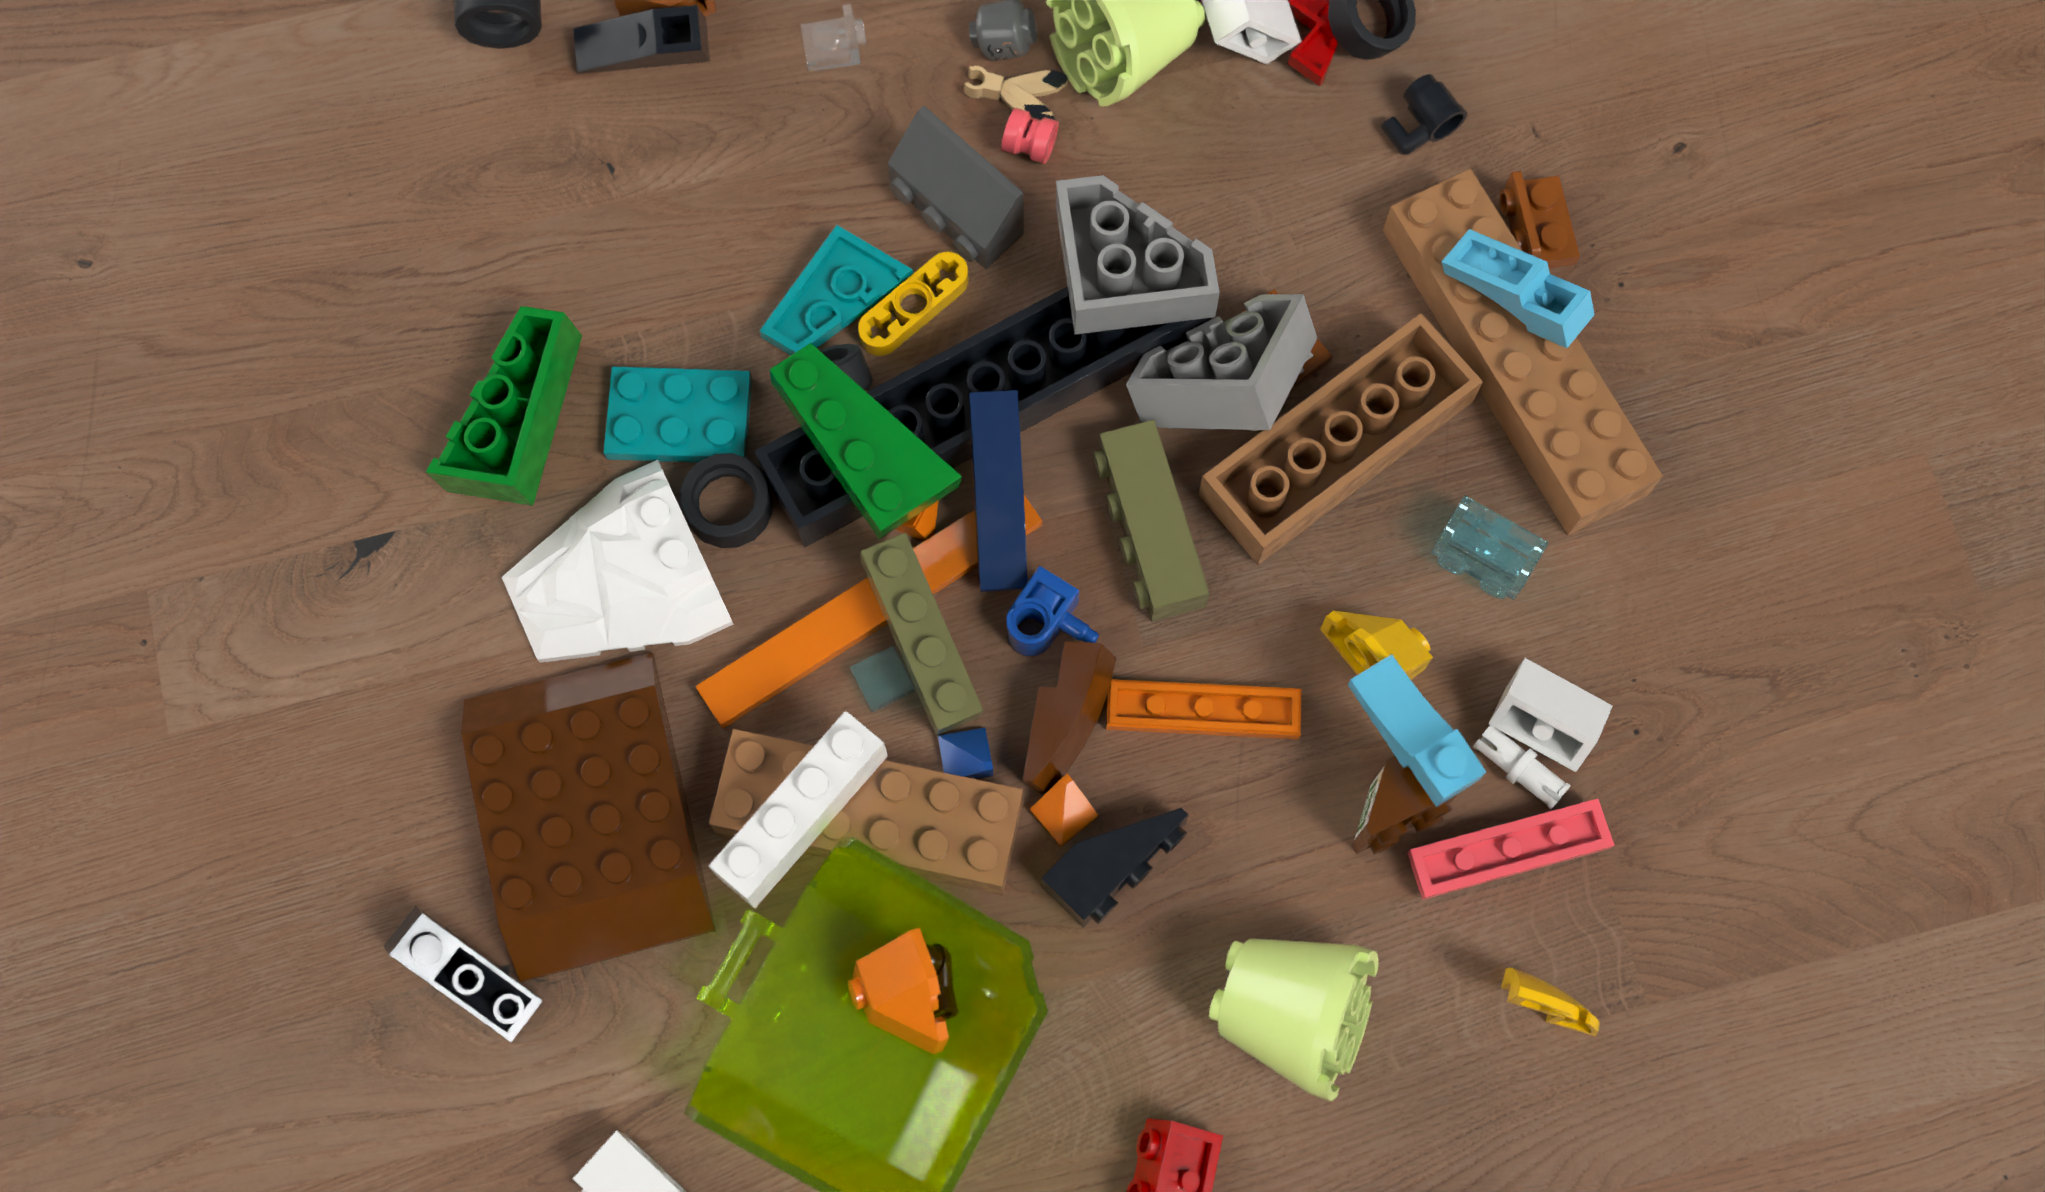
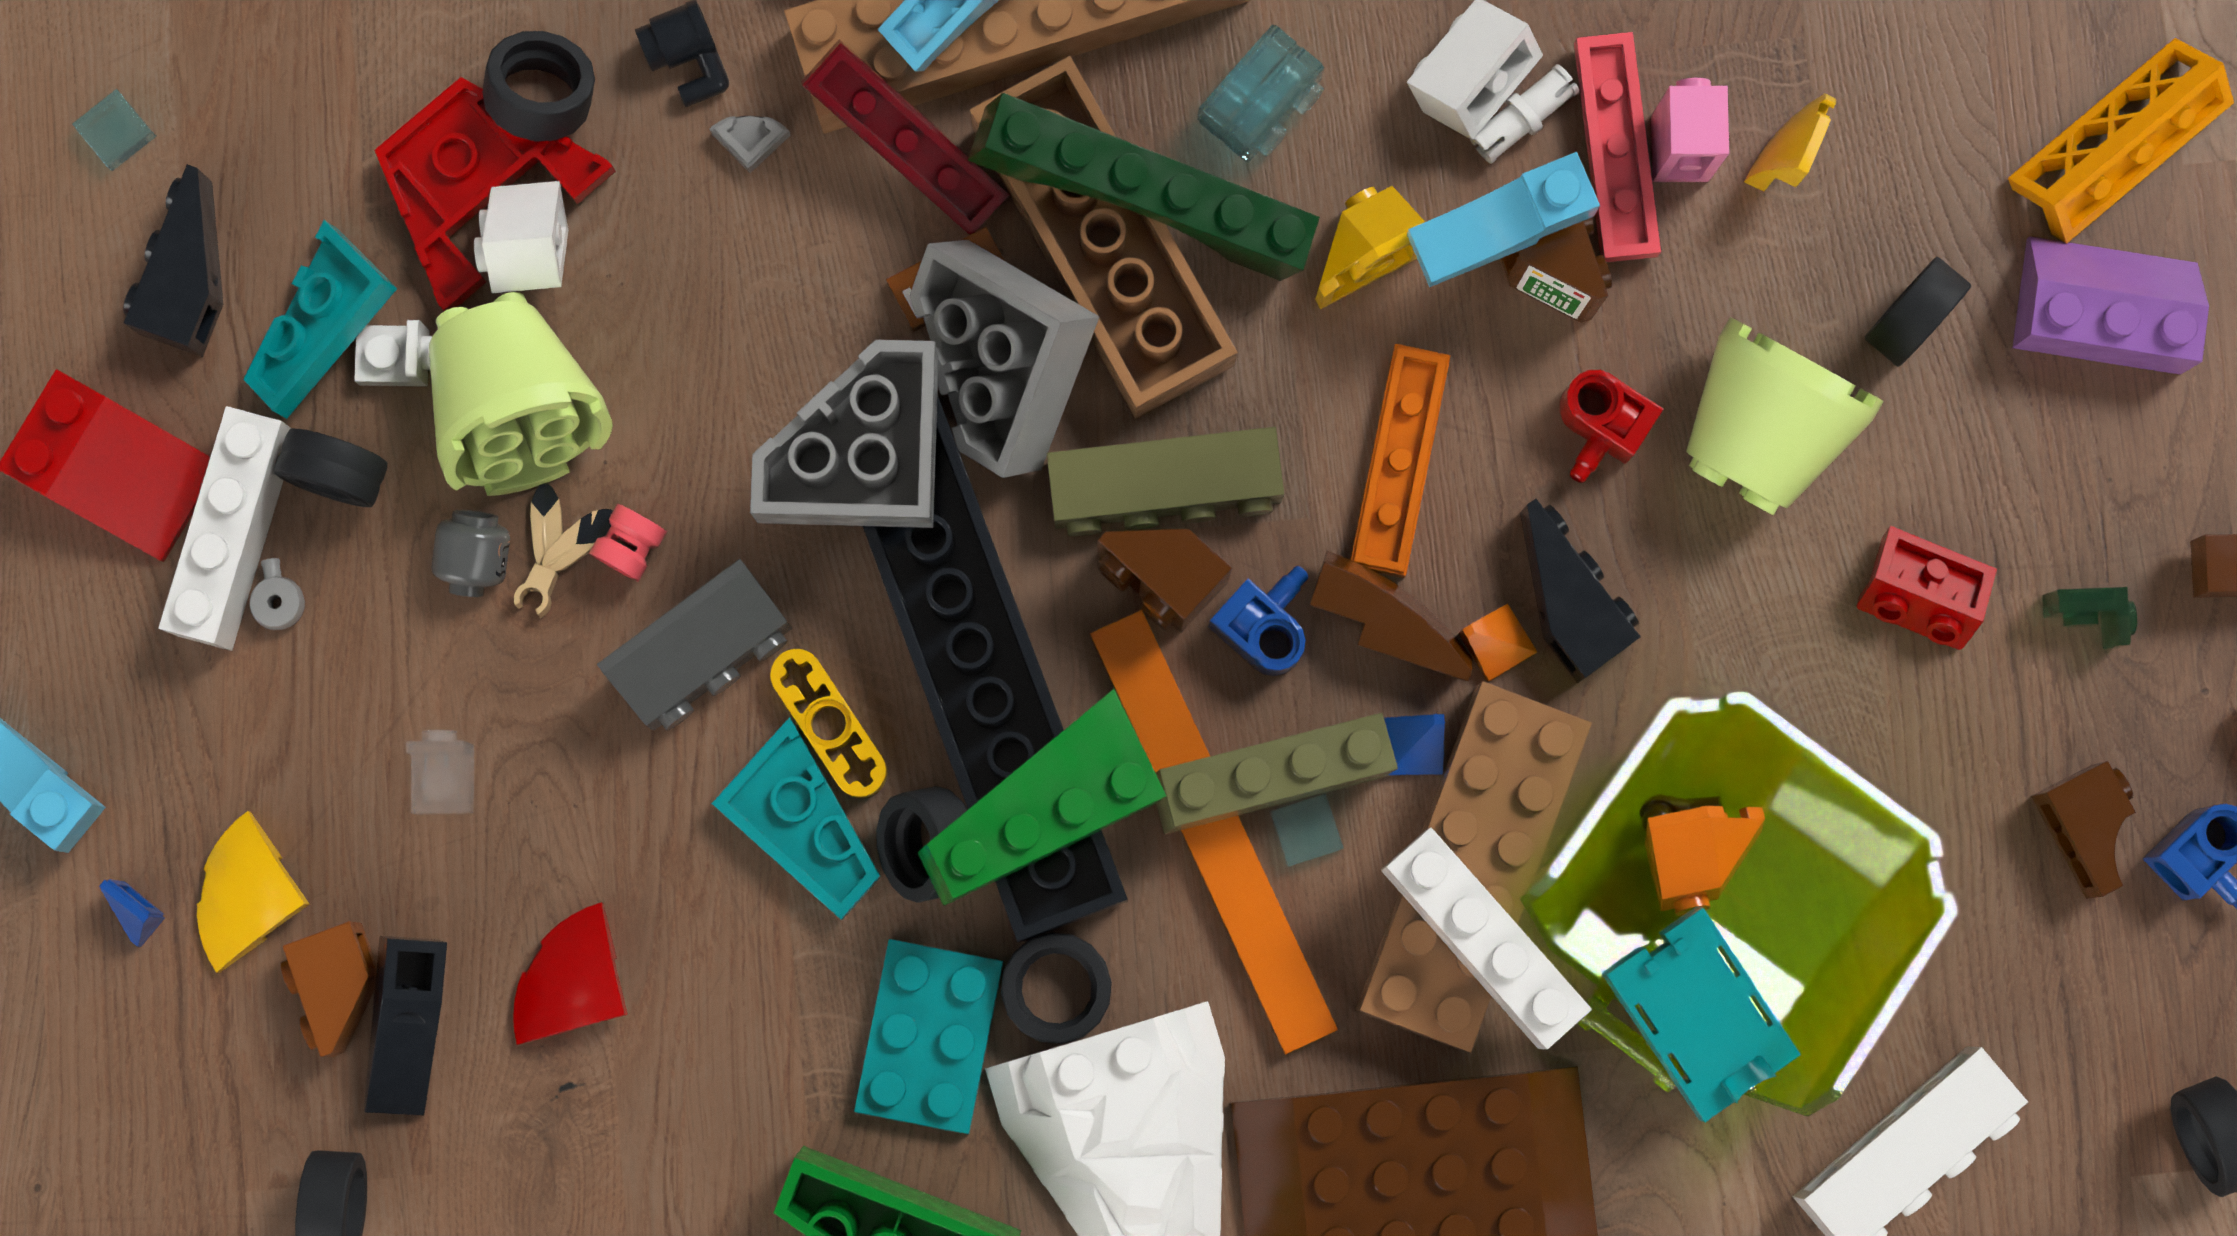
camera: 85 degrees left, 10 degrees up
dark blue slope [969,390,1028,592] -> none
none -> red brick [513,902,628,1045]
none -> light grey tile [709,116,791,173]
none -> dark red tile [801,39,1009,235]
none -> dark green arch [968,93,1320,281]
none -> reddish brown slope [1097,529,1232,633]
none -> red piece [1560,370,1664,483]
none -> teal piece [1601,906,1801,1122]
none -> bright pink brick [1651,78,1729,182]
none -> black tyre [1865,257,1971,367]

